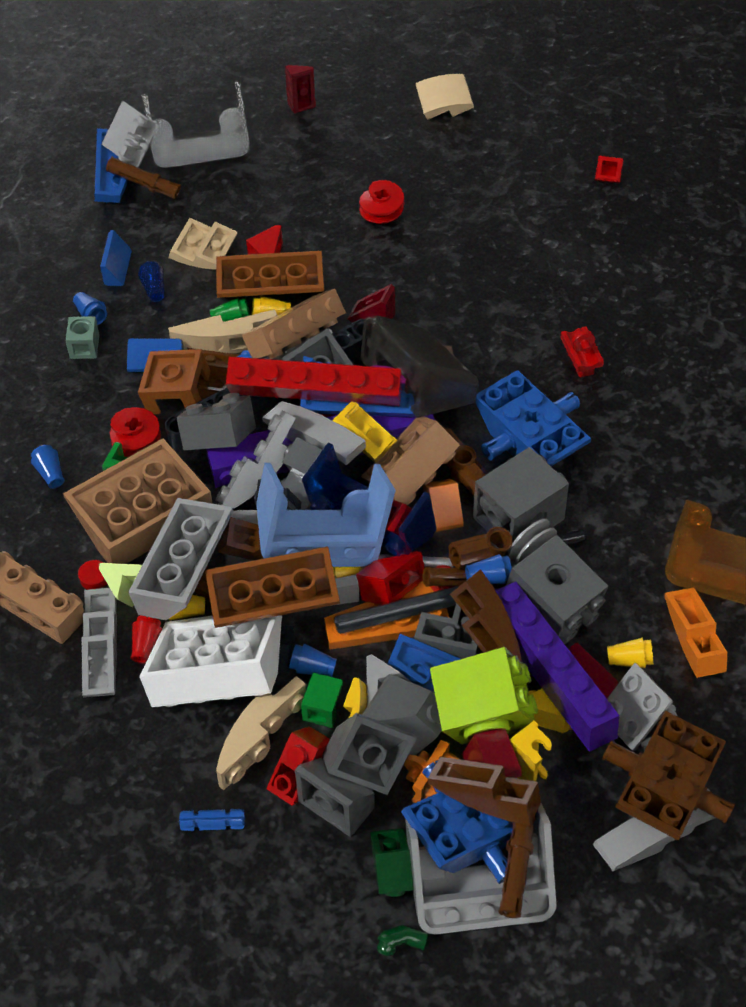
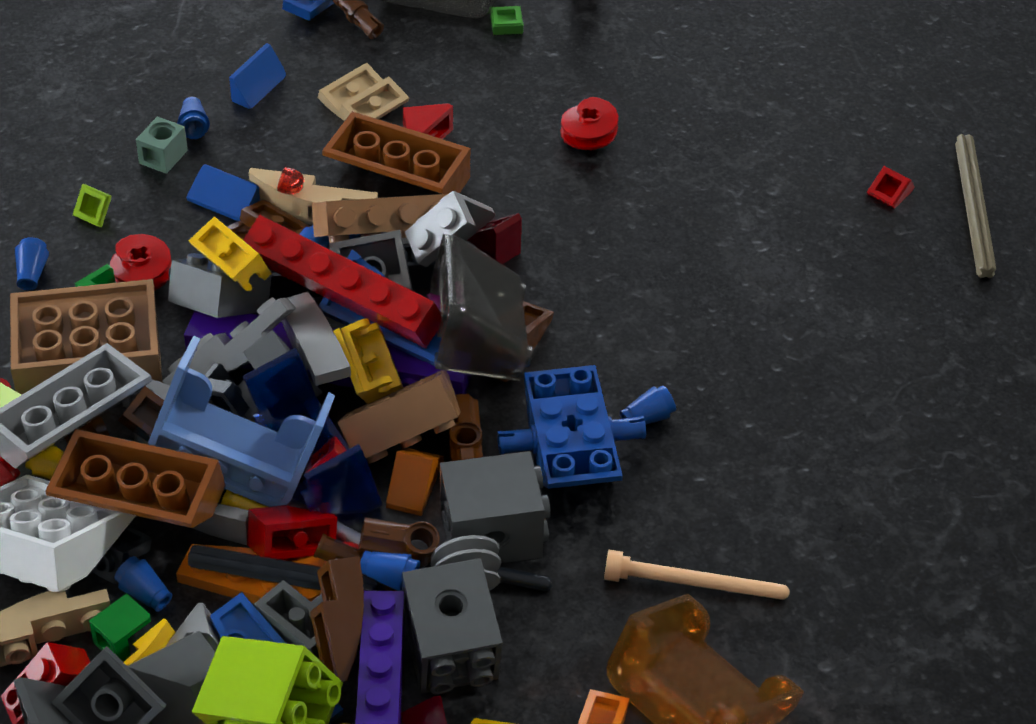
camera: 25 degrees right, 5 degrees down
clear blue cone [138,261,165,302] -> none
dark orange panel [138,349,211,414] -> none
green cone [210,297,250,322] -> none
yellow cone [252,295,291,315] -> none
tan slope [415,74,474,120] -> none
red hips [560,326,604,377] -> none
none -> lime slope [73,184,112,227]
none -> yellow hinge [188,216,272,291]
none -> clear red hinge [277,166,304,195]
none -> light grey bracket [405,191,495,267]
none -> bright green tile [490,6,523,35]
none -> light nougat piece [604,549,790,600]
none -> blue cone [620,385,676,425]
none -> dark tan axle [955,134,996,279]

